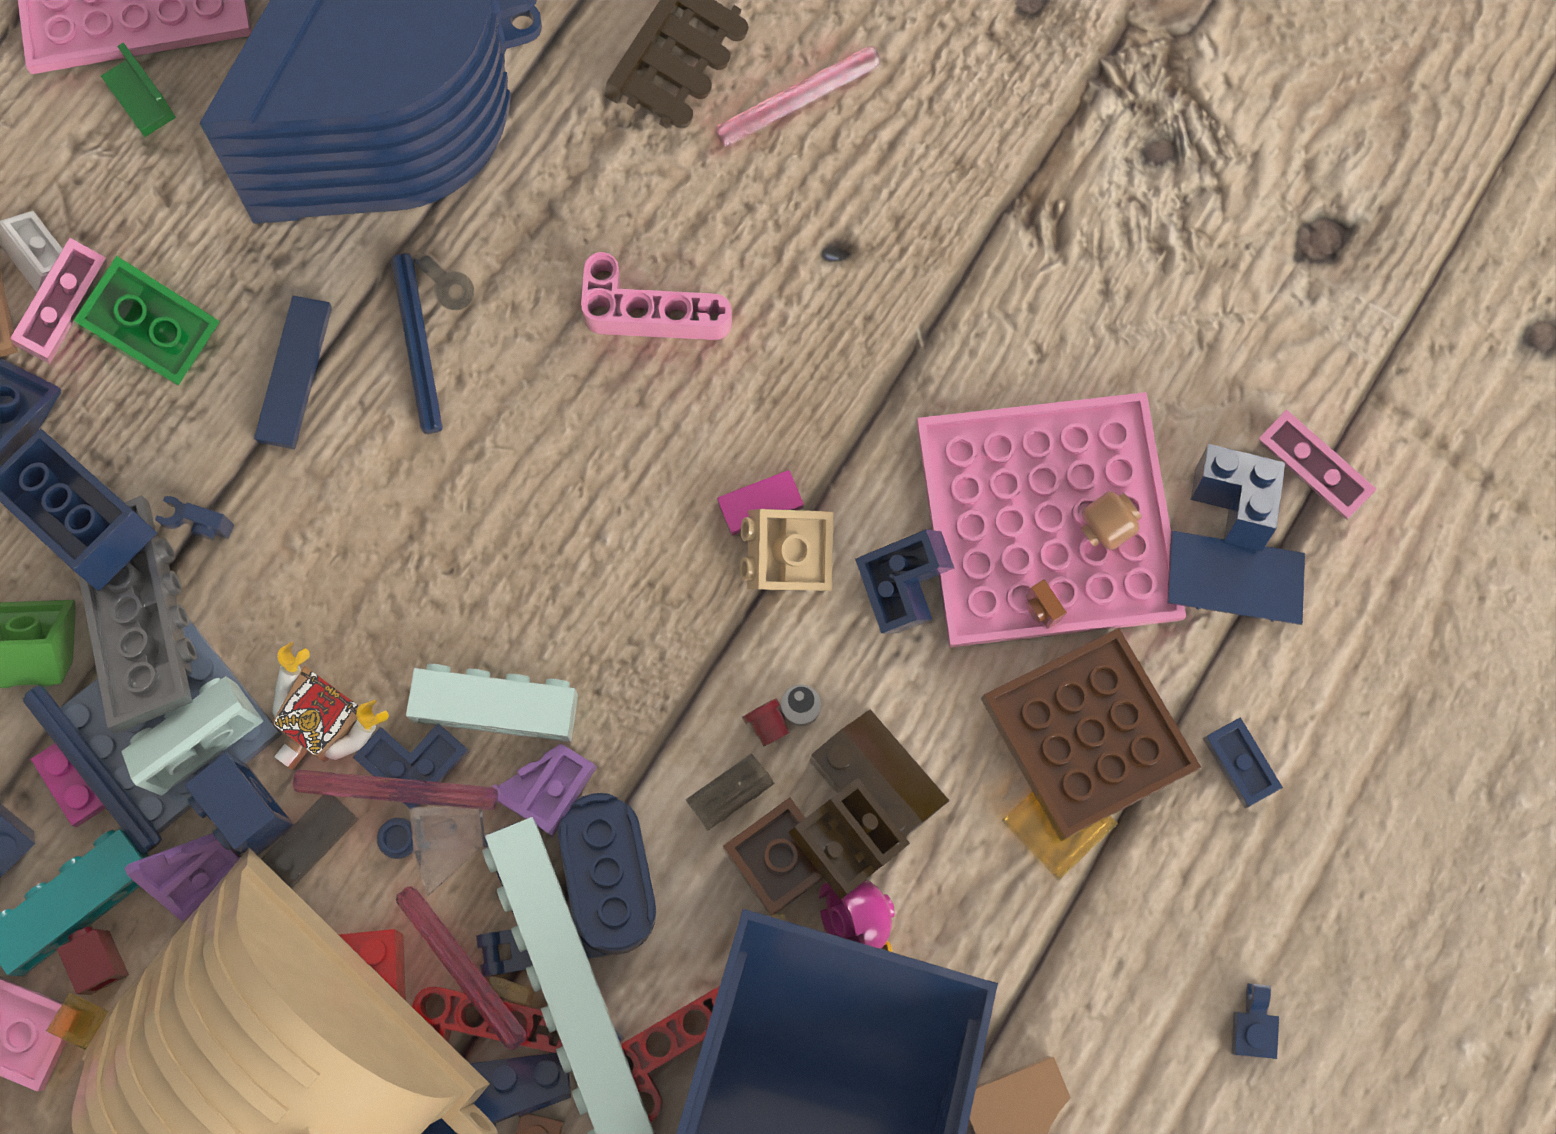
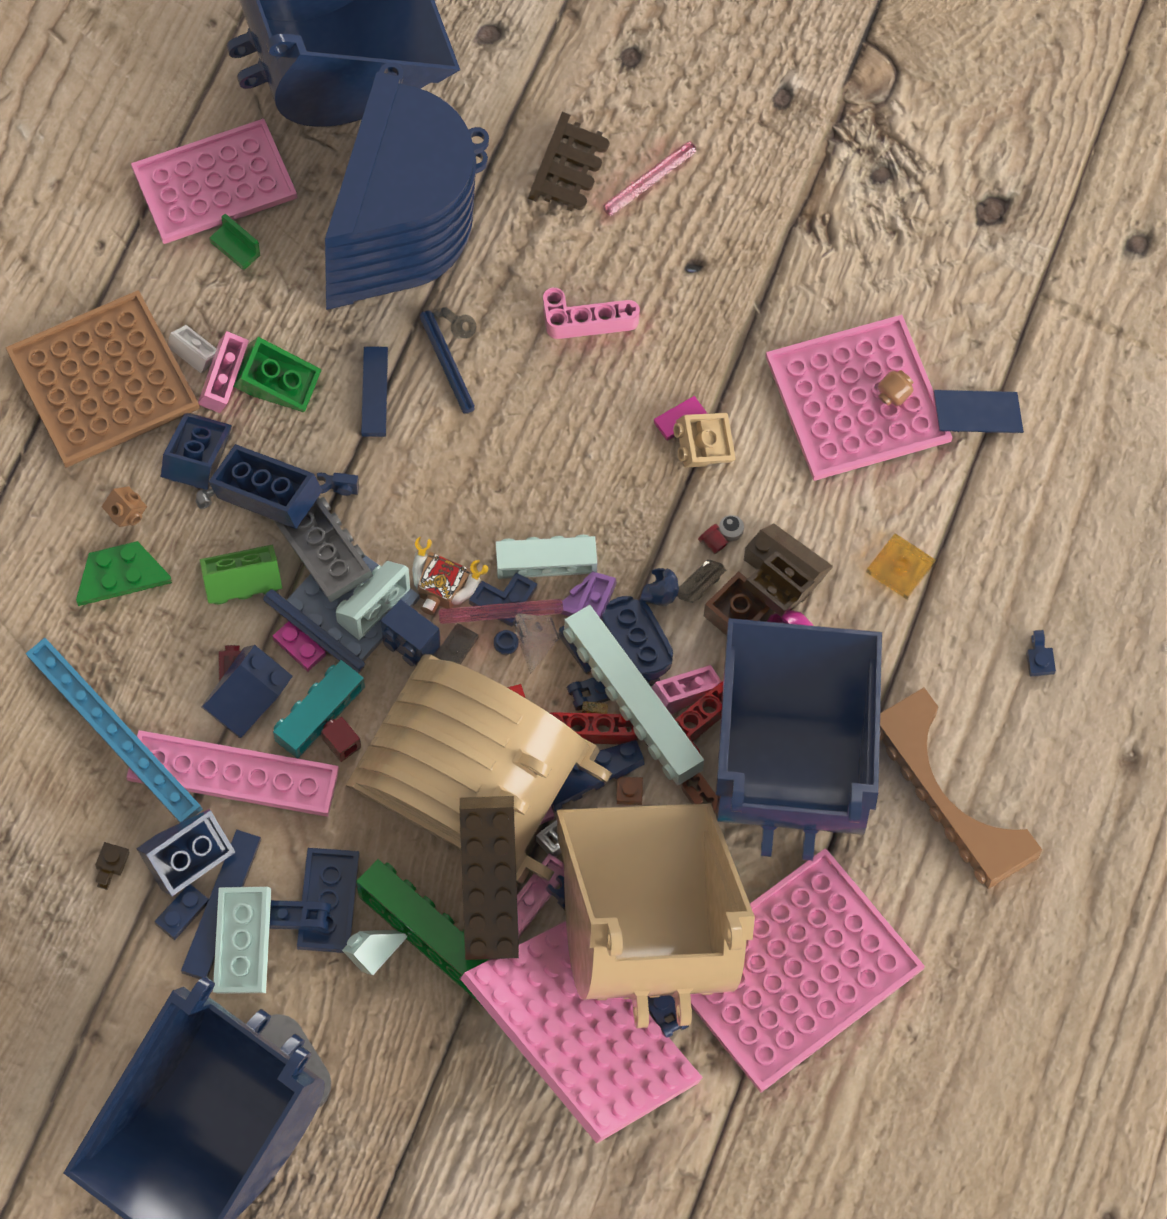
camera: 10 degrees left, 10 degrees down
clear yellow slope [46,992,108,1050] -> none
medium lavender wing [124,833,241,921] -> none
clear pink axle [396,886,527,1050] -> none
dark blue brick [855,529,955,634] -> none
reddish brown plate [981,628,1201,842] -> none
dark orange plate [1025,579,1067,629] -> none
brick [1190,444,1285,551] -> none
dark blue plate [1203,717,1283,809] -> none
bright pink brick [1259,409,1377,520] -> none
none -> dark blue hair [641,568,679,606]
none -> bright pink slope [651,665,722,714]

